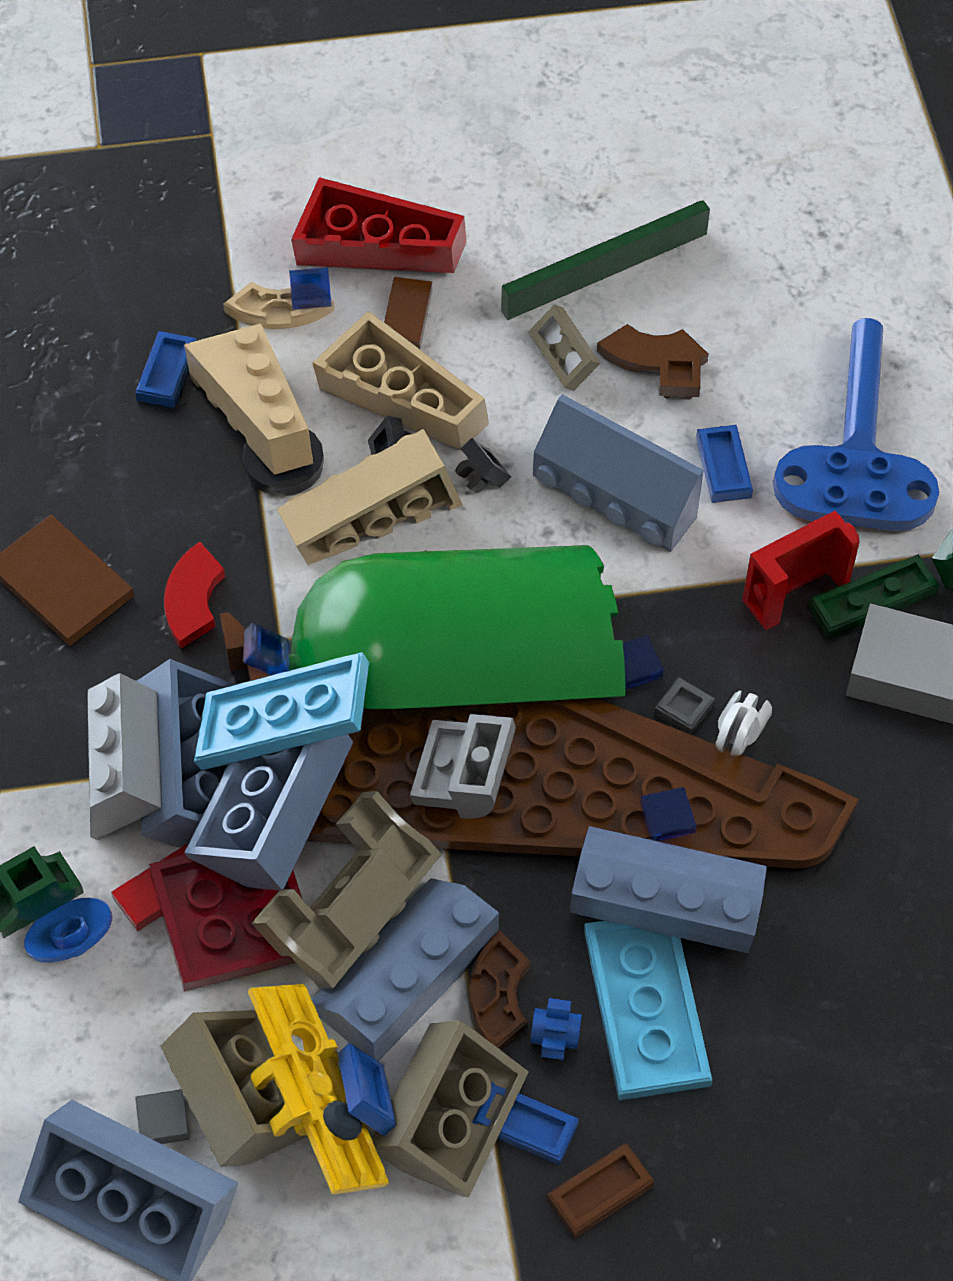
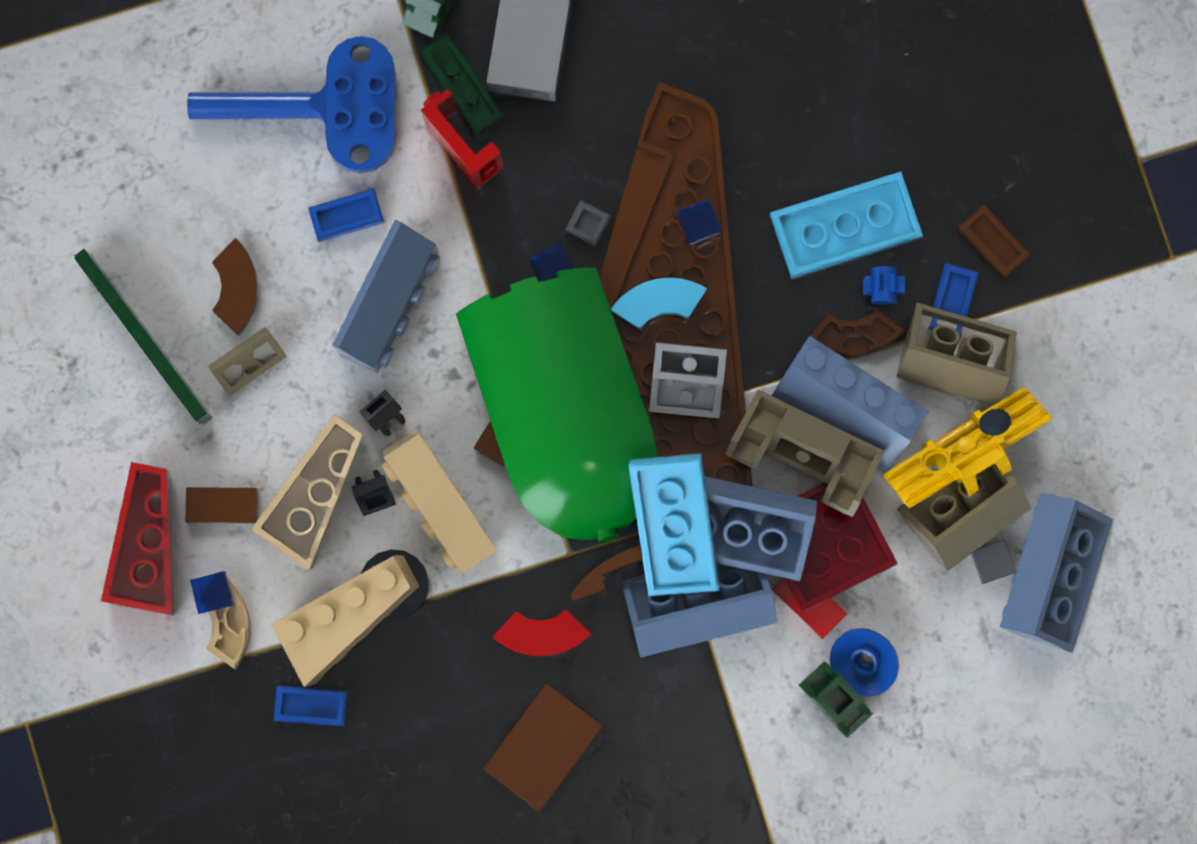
camera: 95 degrees left, 25 degrees up
light grey slope [88,673,162,840] -> none
clear blue tile [243,622,289,676] -> none
blue tile [338,1043,396,1136] -> none
sand blue slope [569,826,767,954] -> none
reddish brown tile [659,354,701,399] -> none
white arm [716,690,772,756] -> none
none -> medium azure tile [611,278,707,330]

